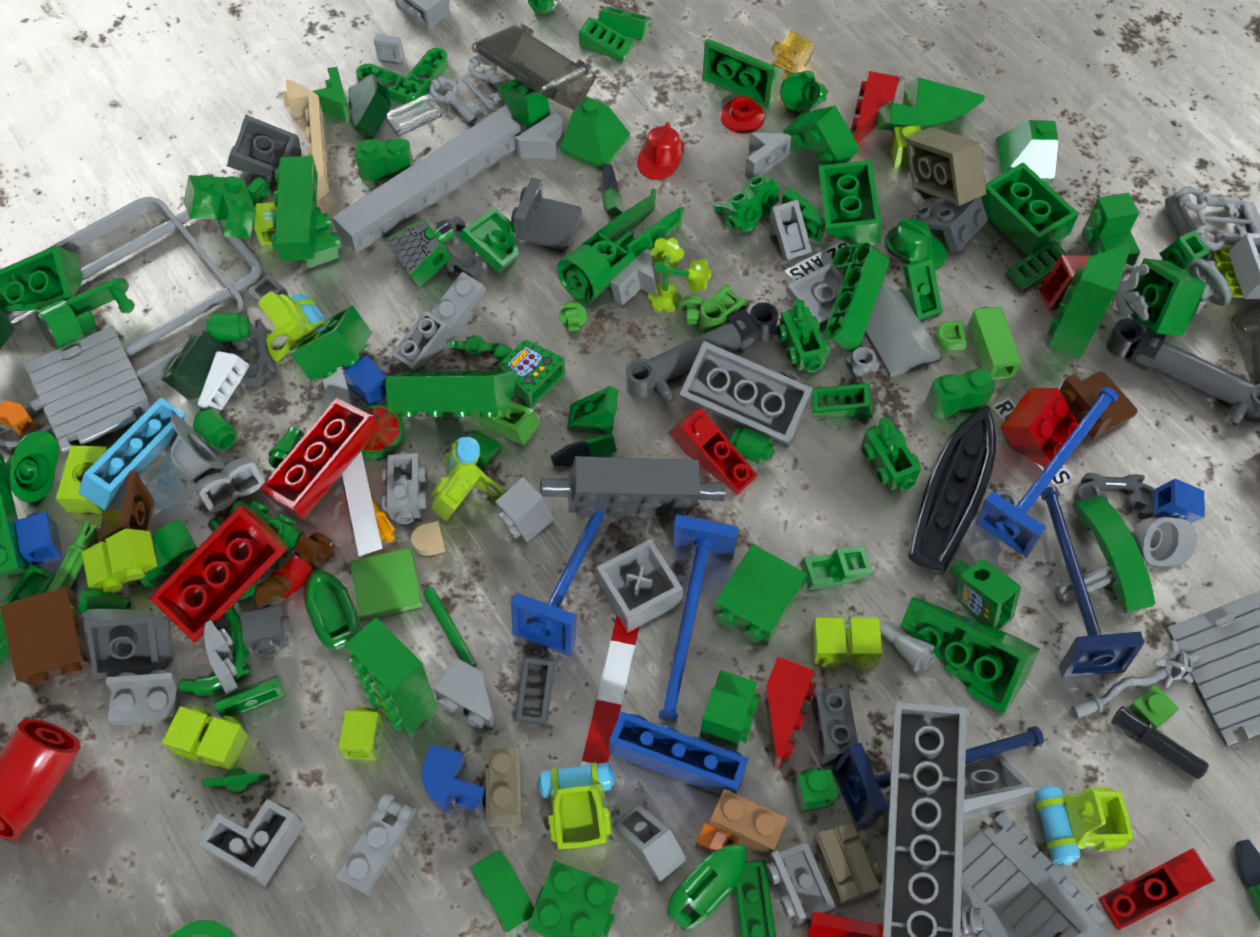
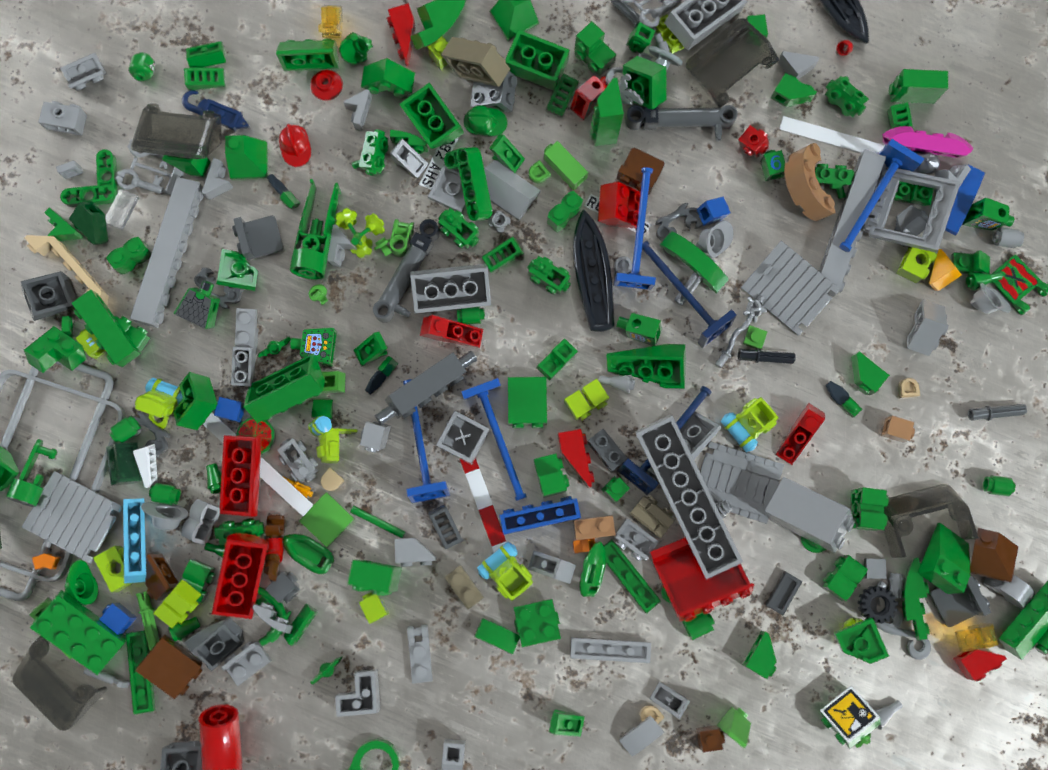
camera: 35 degrees left, 20 degrees up
lime piece [162,706,248,772] -> none
light grey tile [247,275,288,304] -> none
blue brick [422,744,486,813] -> none
none -> dark blue plate [182,90,250,131]

